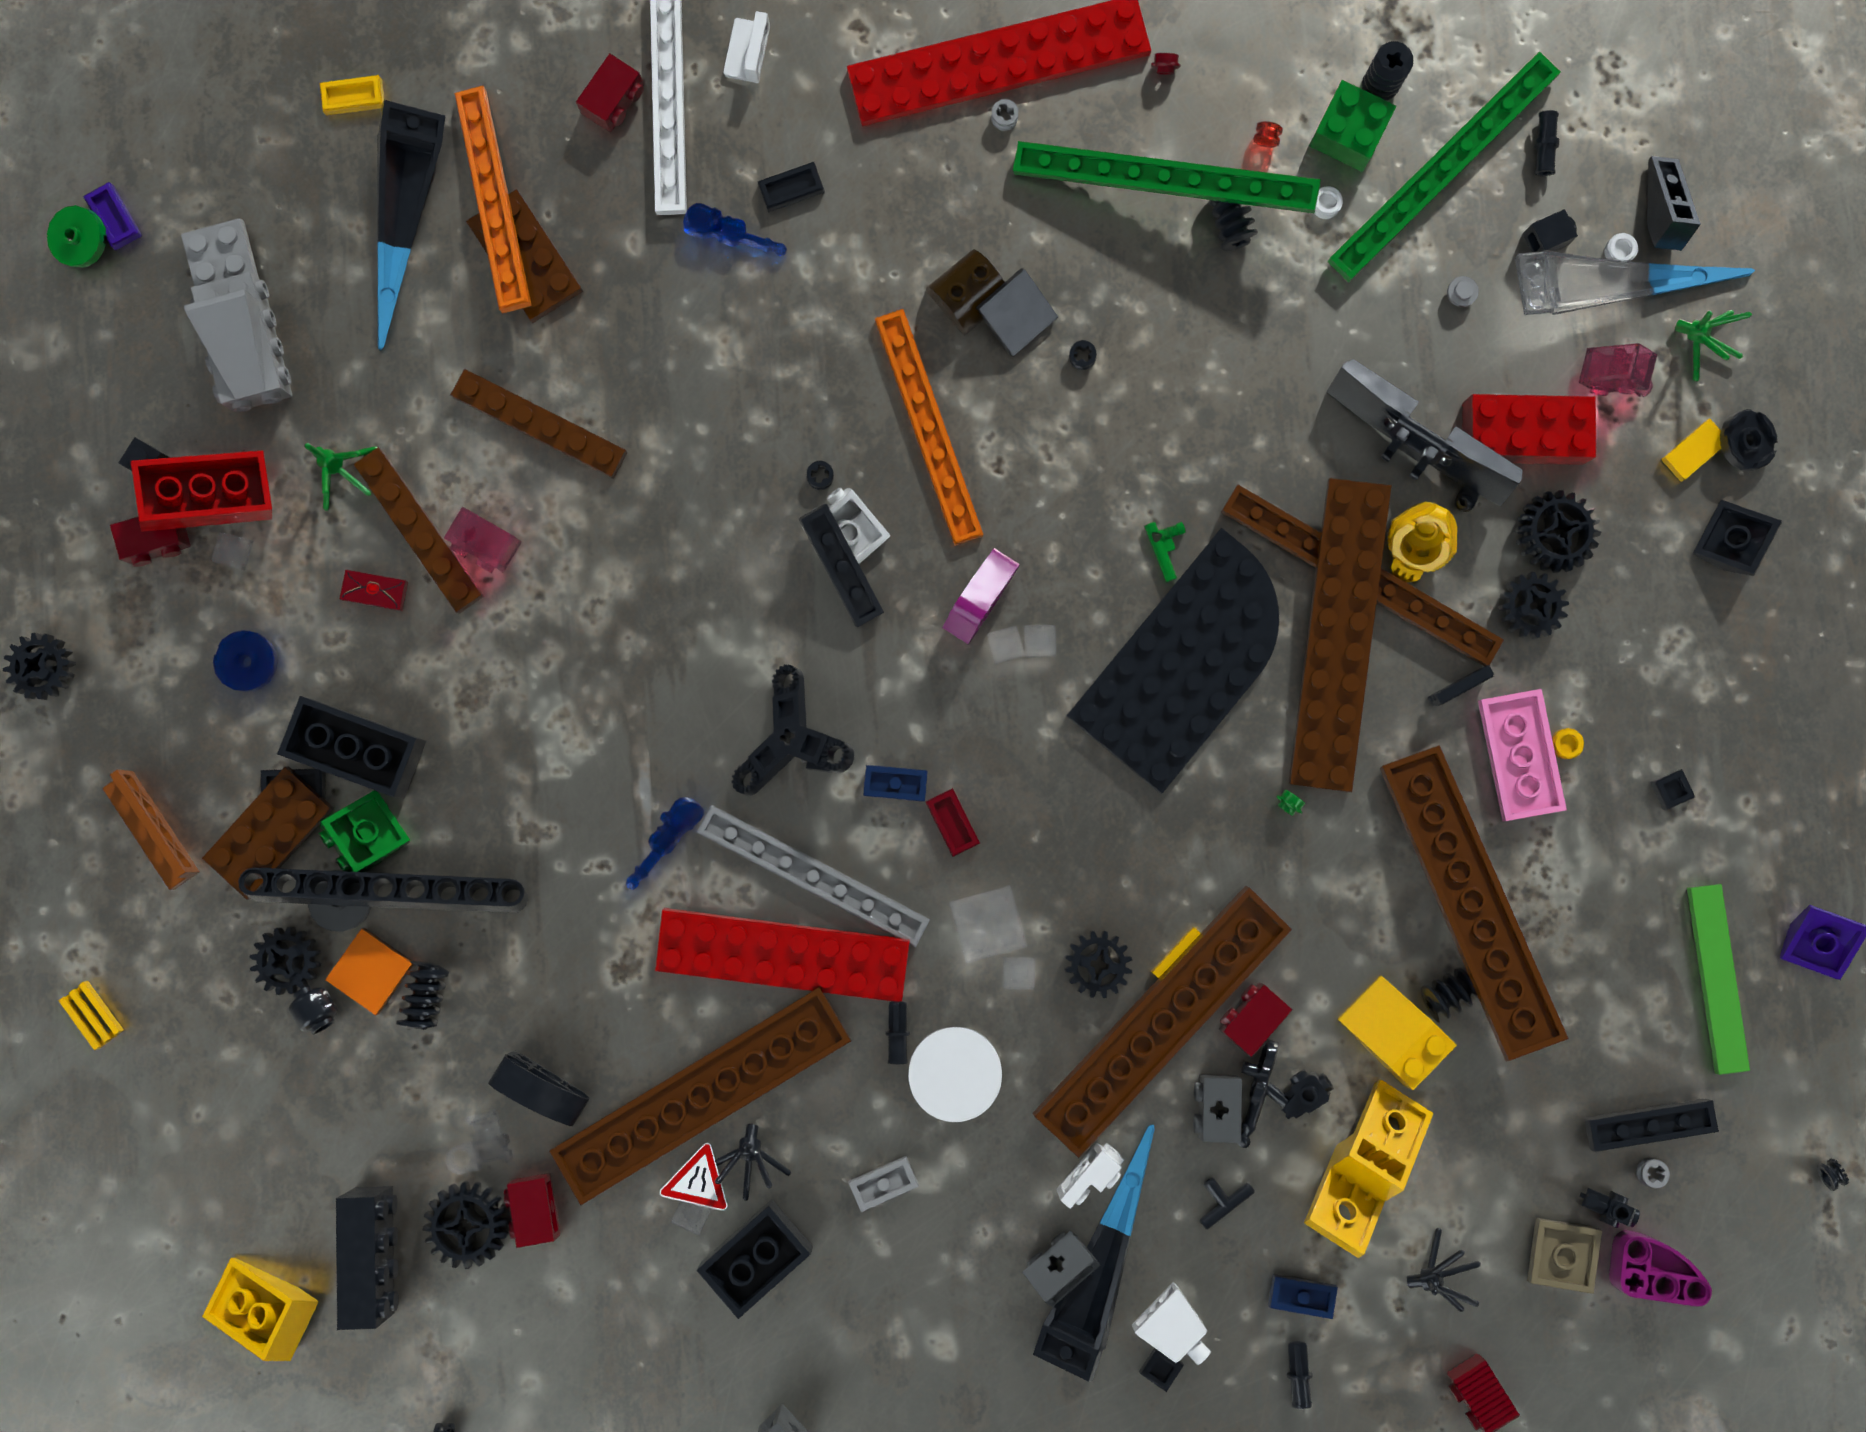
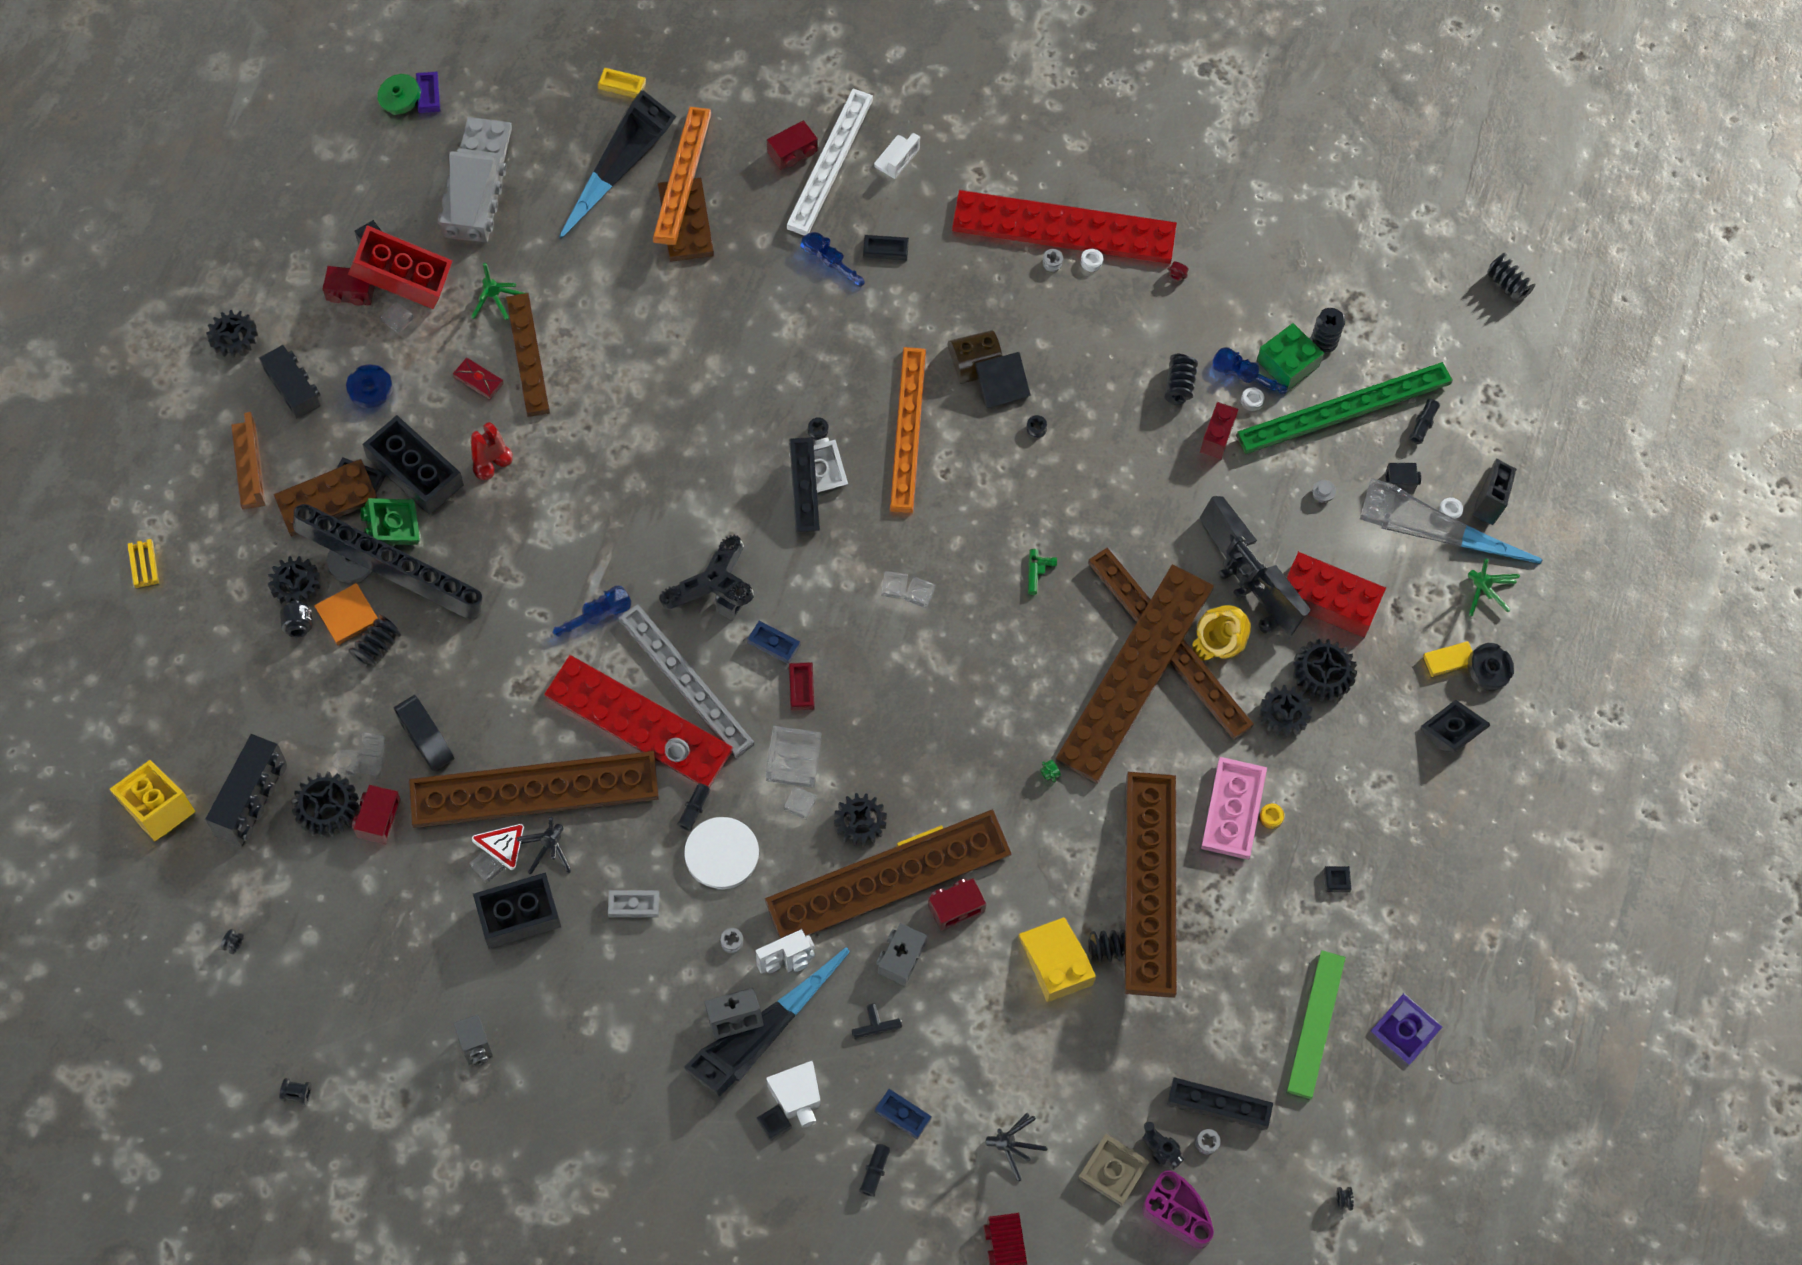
camera: 20 degrees right, 20 degrees down
clear pink brick [444,506,522,573] -> none
reddish brown plate [450,369,627,479] -> none
beam [942,548,1020,644] -> none
green plate [1013,141,1321,214] -> none
black plate [1066,528,1279,794] -> none
black piece [1238,1039,1279,1148] -> none
clear red bush [1253,121,1283,148] -> none
black piece [1266,1069,1334,1119] -> none
yellow bracket [1304,1079,1434,1258] -> none
black tile [1427,665,1494,707] -> none
clear pink brick [1578,343,1657,397] -> none
none -> black brick [259,345,321,419]
none -> red piece [471,422,513,480]
none -> light grey plate [665,738,690,762]
none -> light grey bush [720,928,743,953]
none -> white tile [1081,249,1103,272]
none -> dark red brick [1200,402,1239,460]
none -> clear blue piece [1212,347,1287,394]

